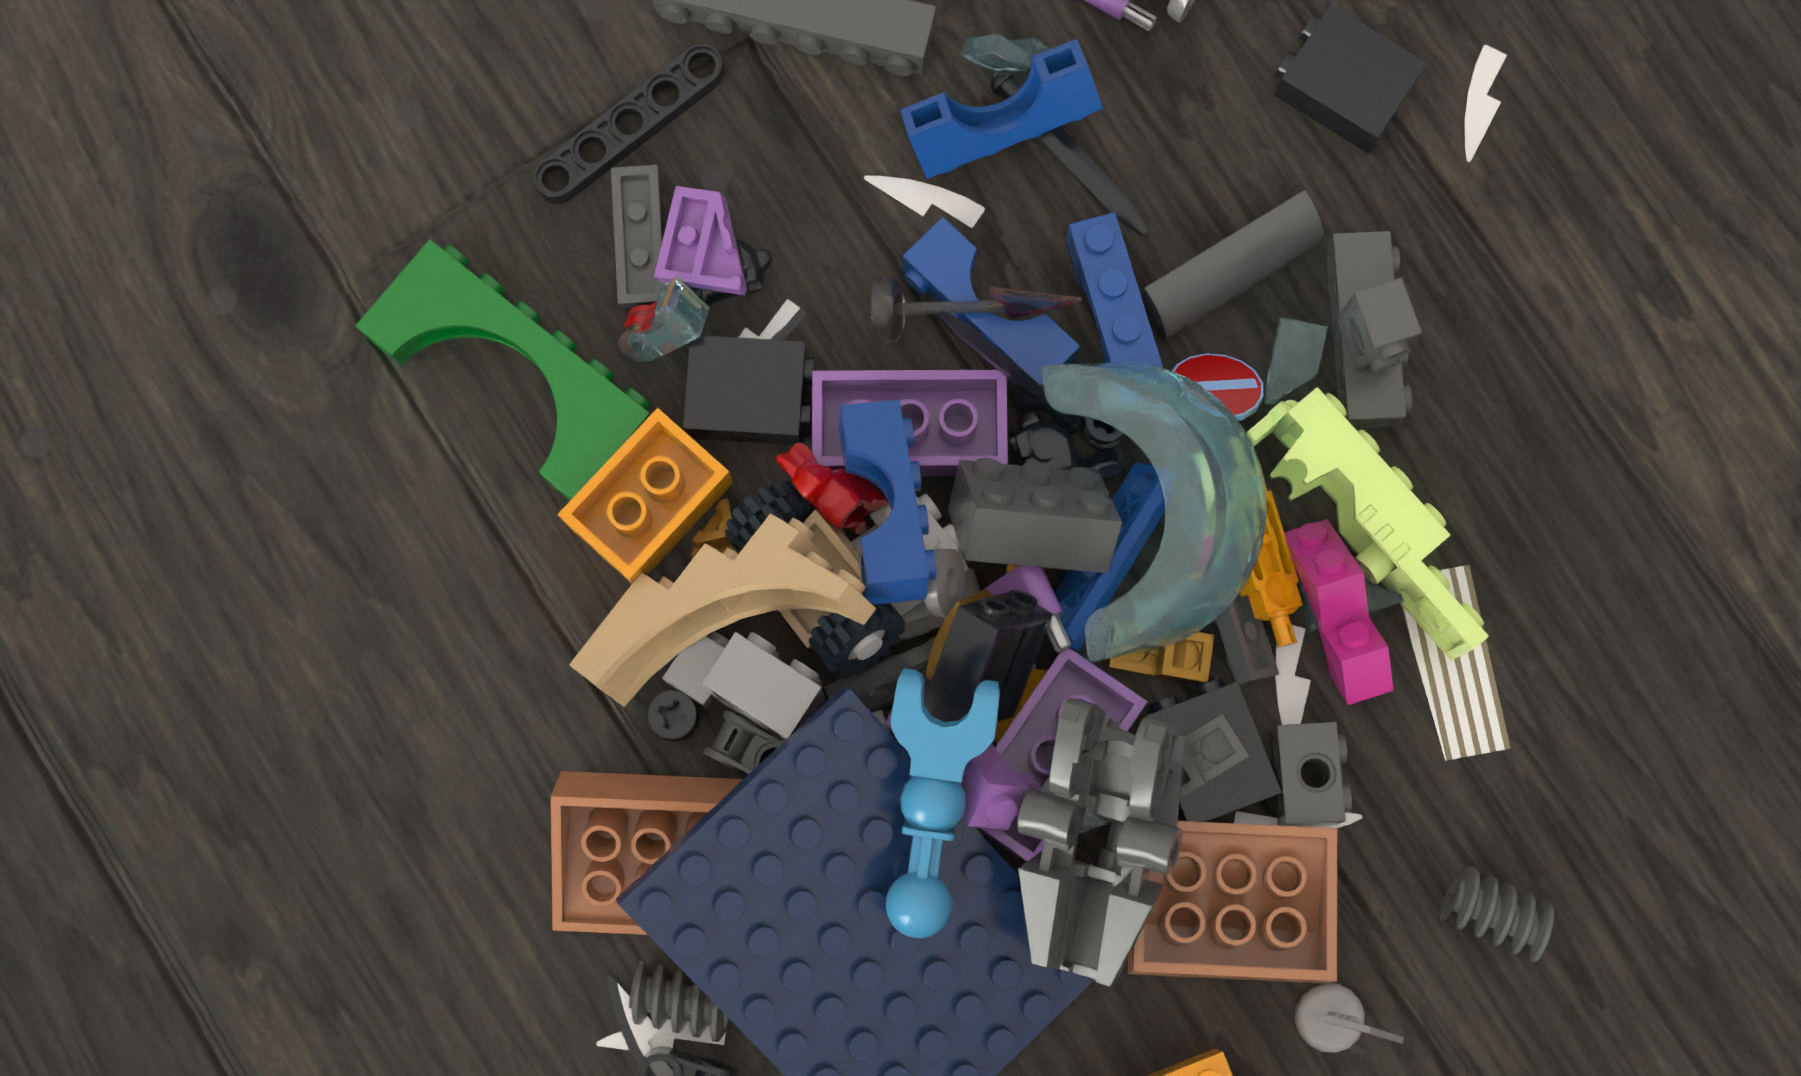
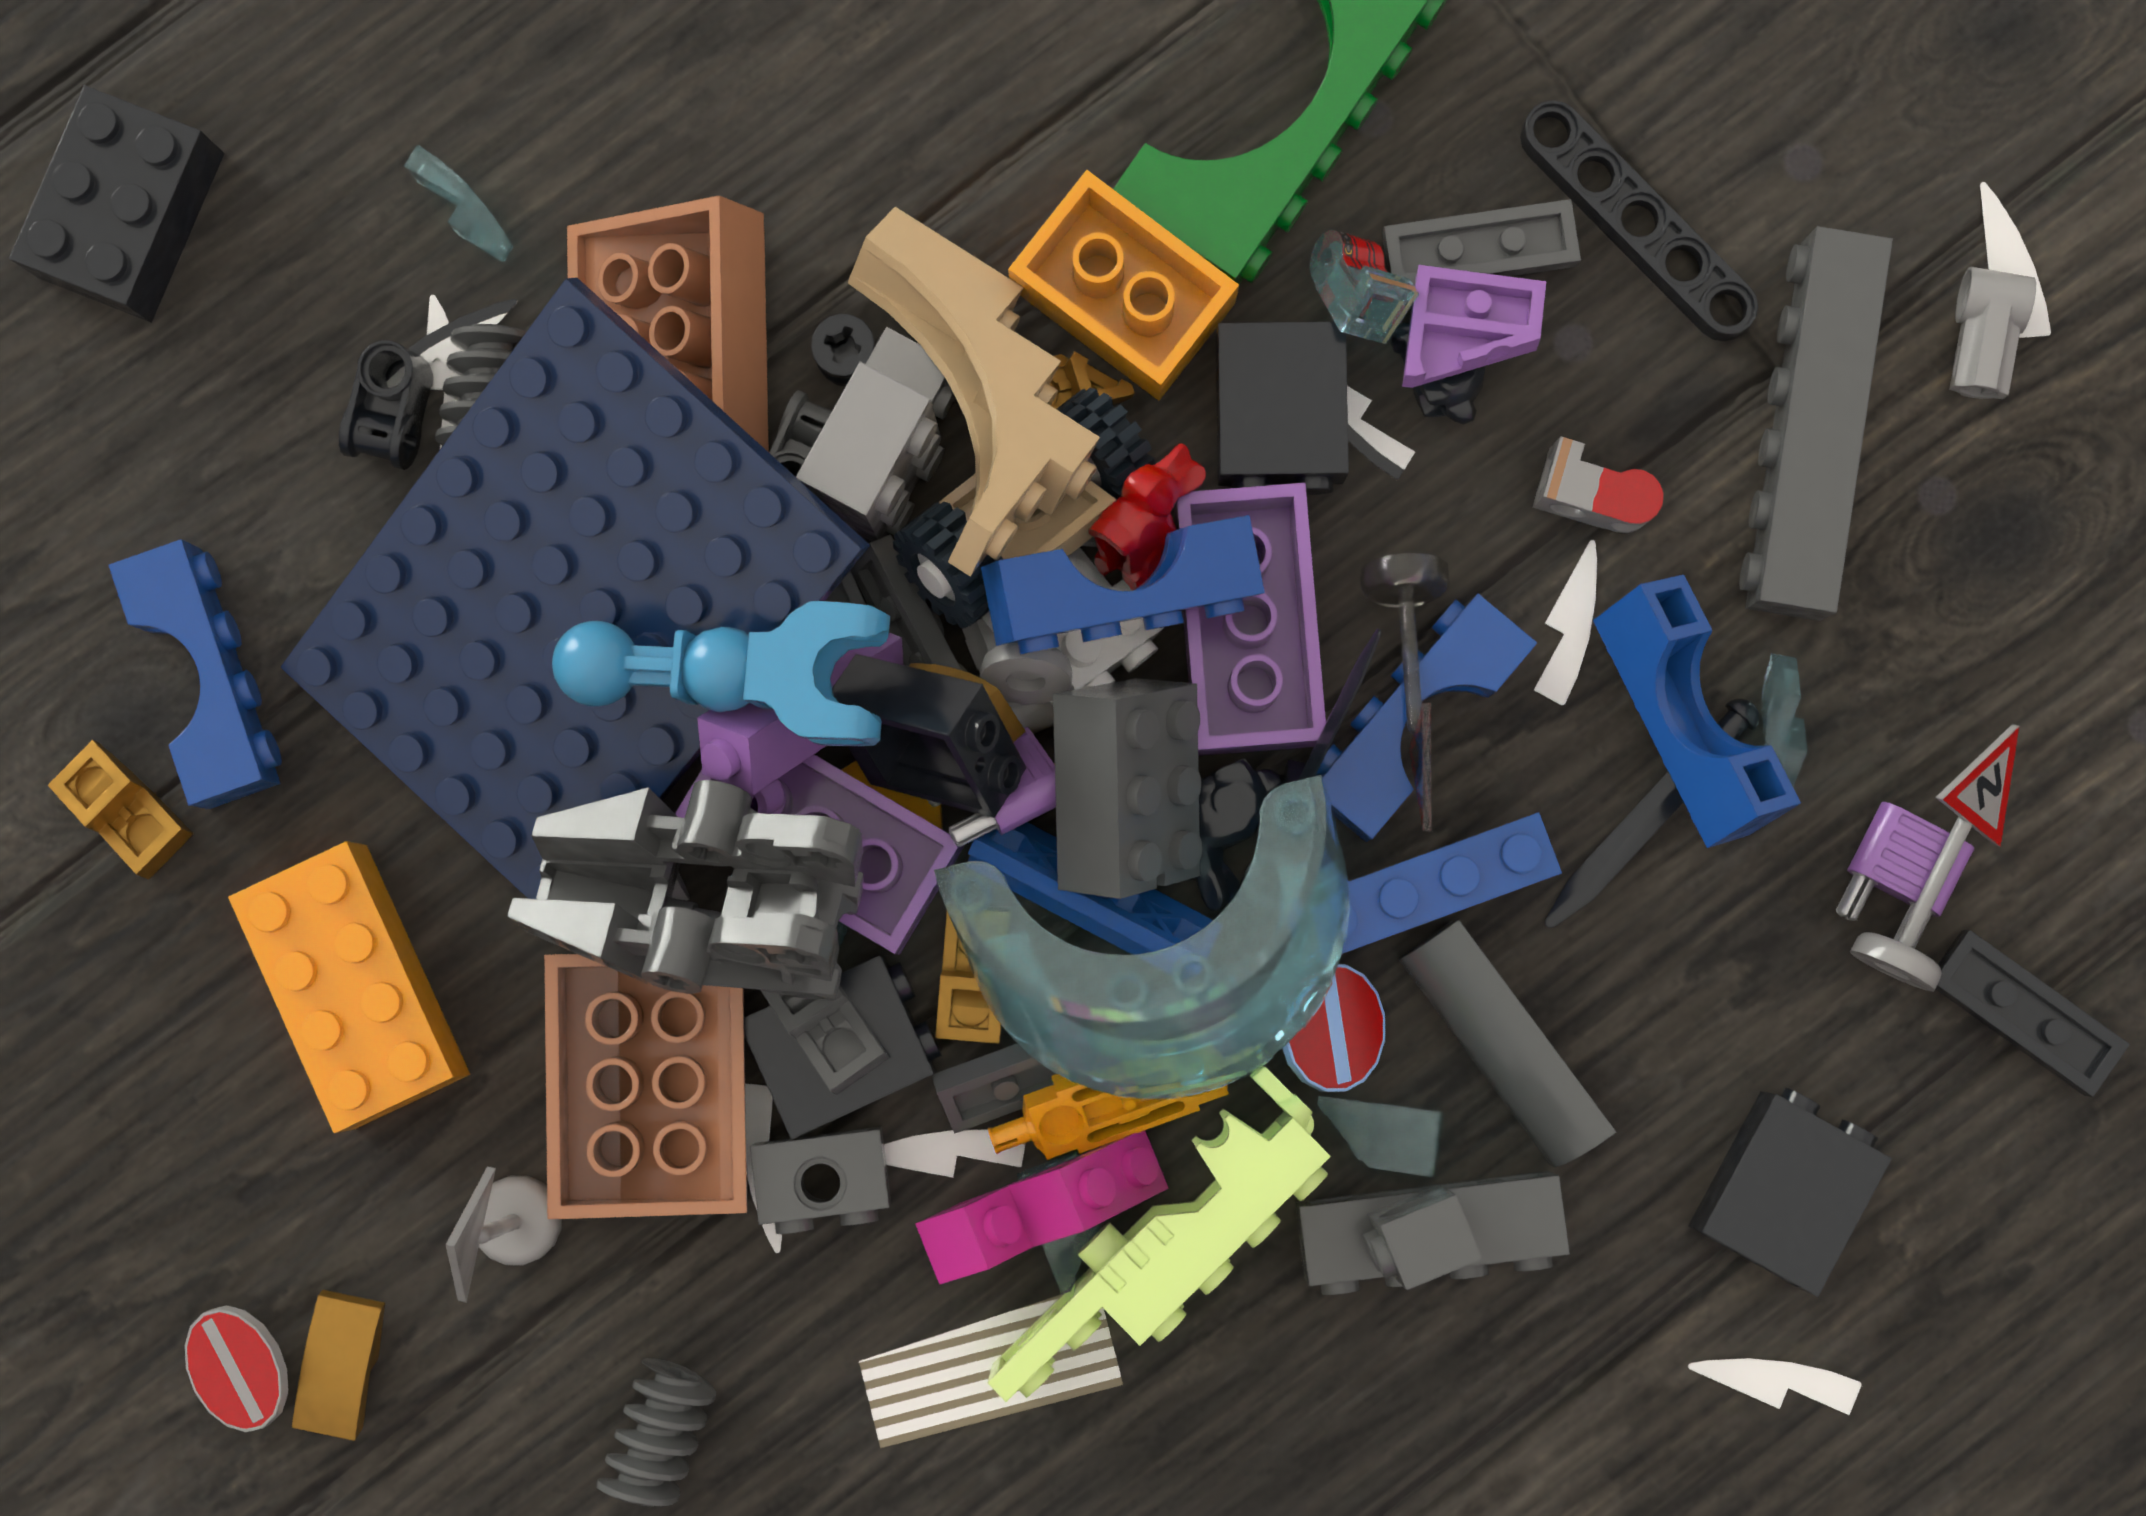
camera: 90 degrees right, 5 degrees up
none -> clear light blue slope [404,144,513,262]
none -> leg [1532,436,1663,533]

